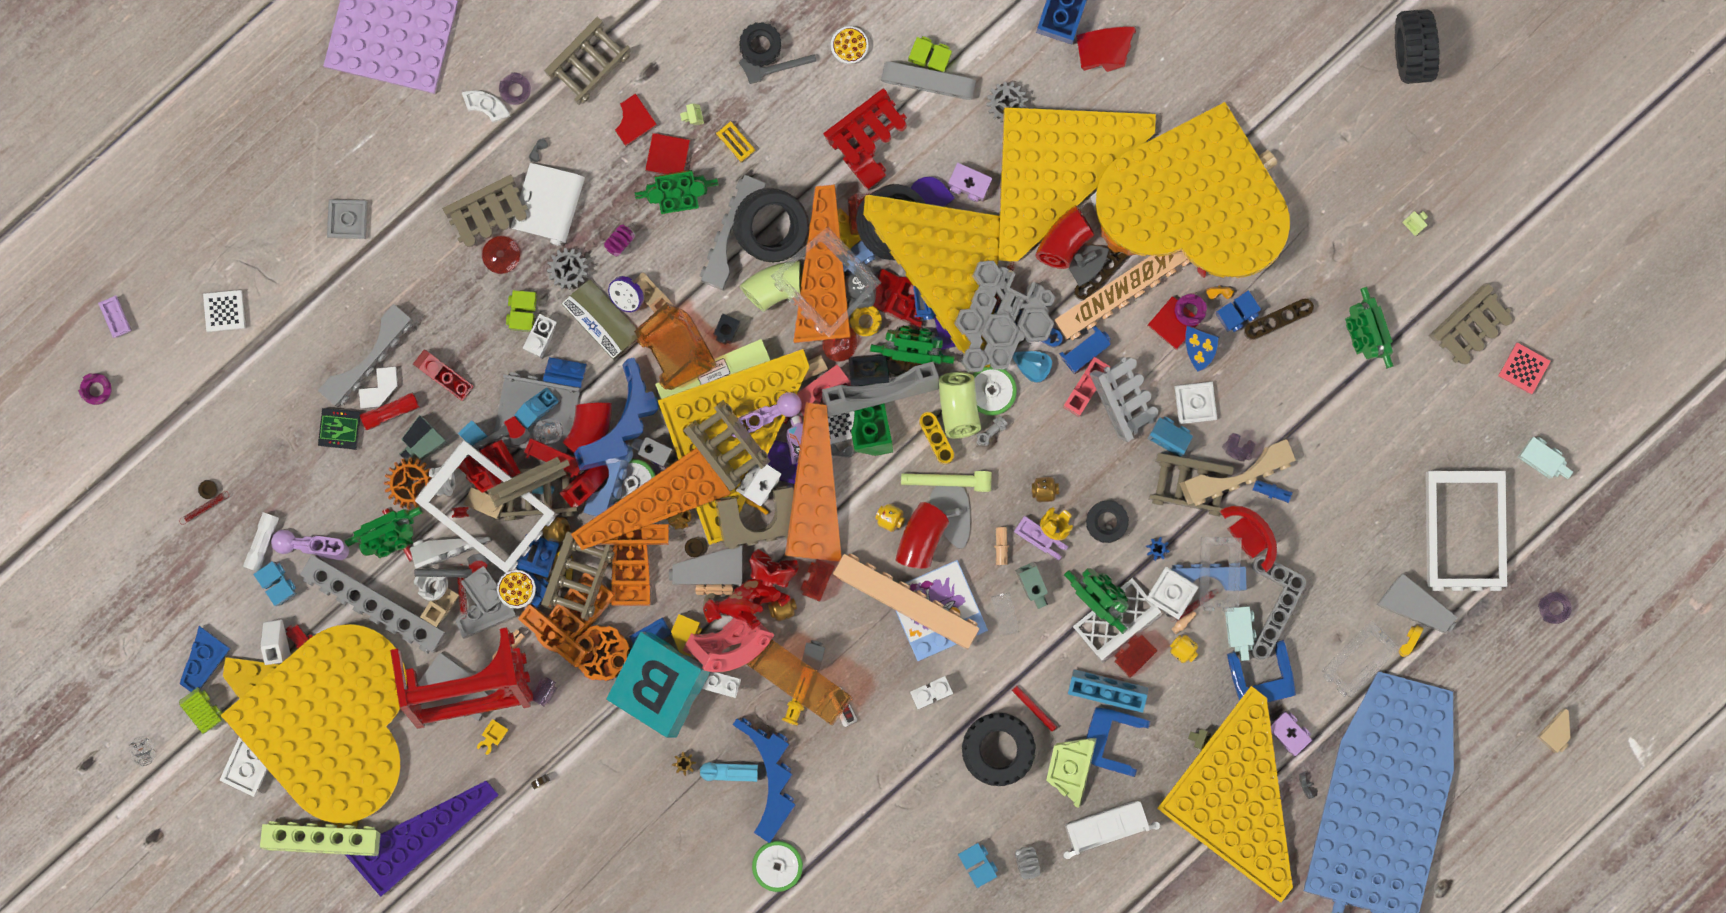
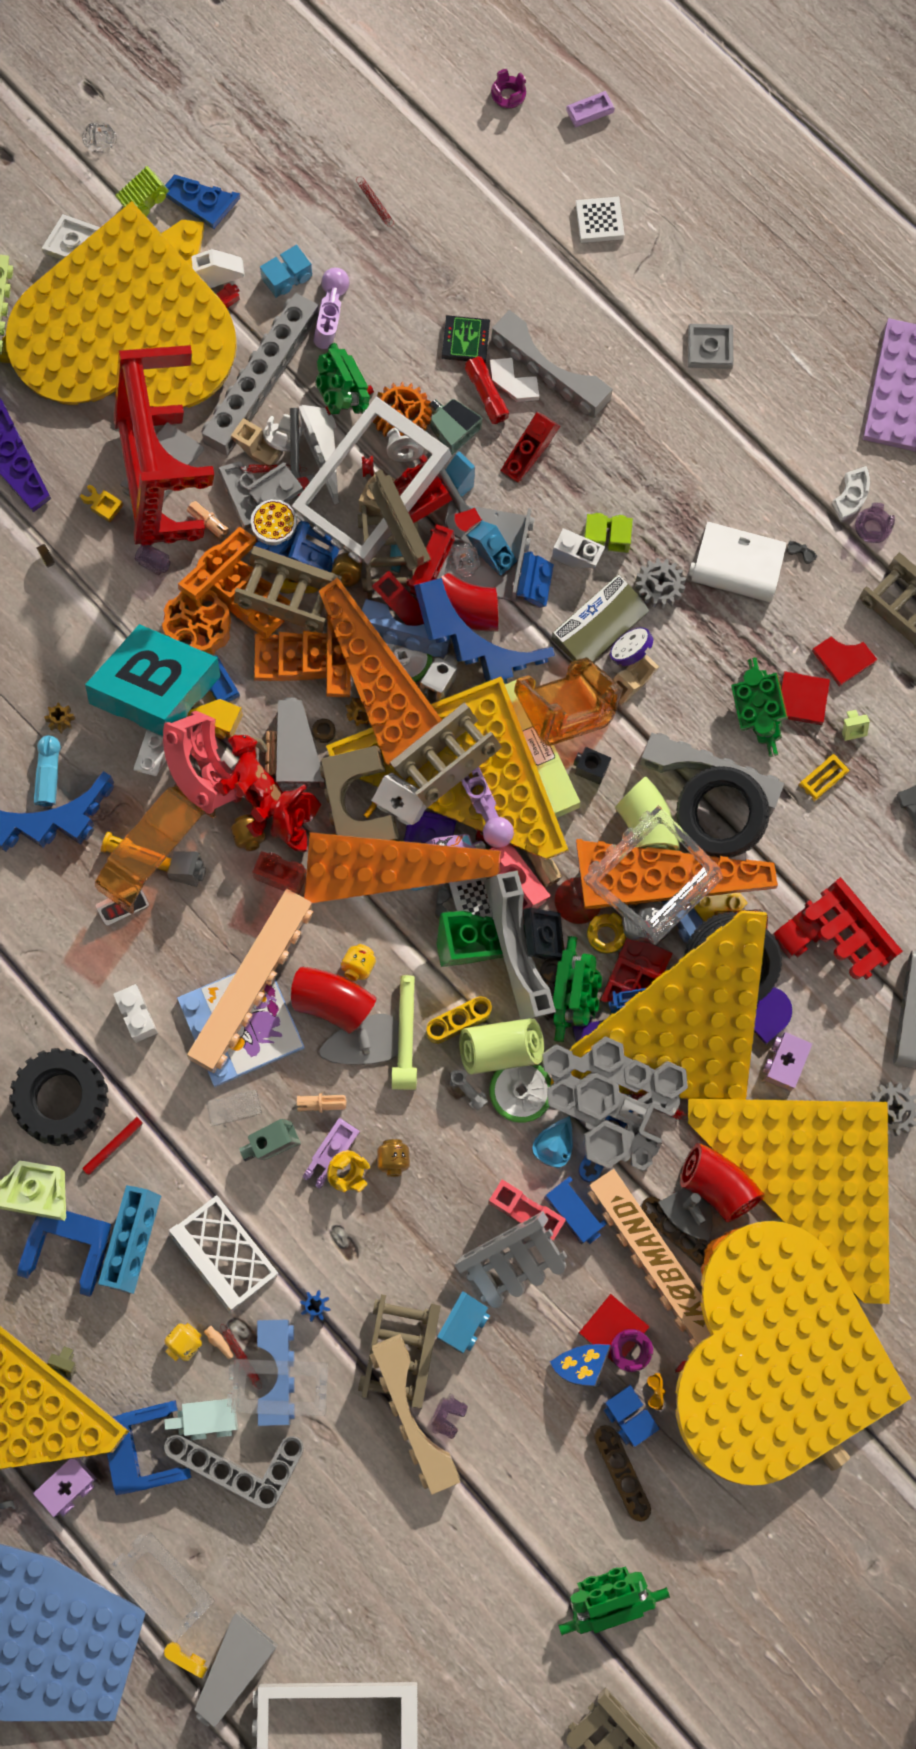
camera: 85 degrees right, 10 degrees down
dark brown tile [198,480,218,500] -> none
white axle [243,512,279,571] -> none
dark tan fence [442,174,528,247] -> none
clear red dish [482,236,520,274] -> none
magenta gear [604,224,635,257] -> none
green piece [1064,568,1129,634] -> none
black tyre [1086,500,1129,543] -> none
clear red brick [1113,634,1158,678] -> none
white tile [1145,567,1199,620] -> none
white tile [1174,382,1217,424] -> none
red piece [1219,506,1277,572] -> none
blue pin [1252,479,1293,504] -> none
yellowish green tile [1402,211,1428,236] -> none

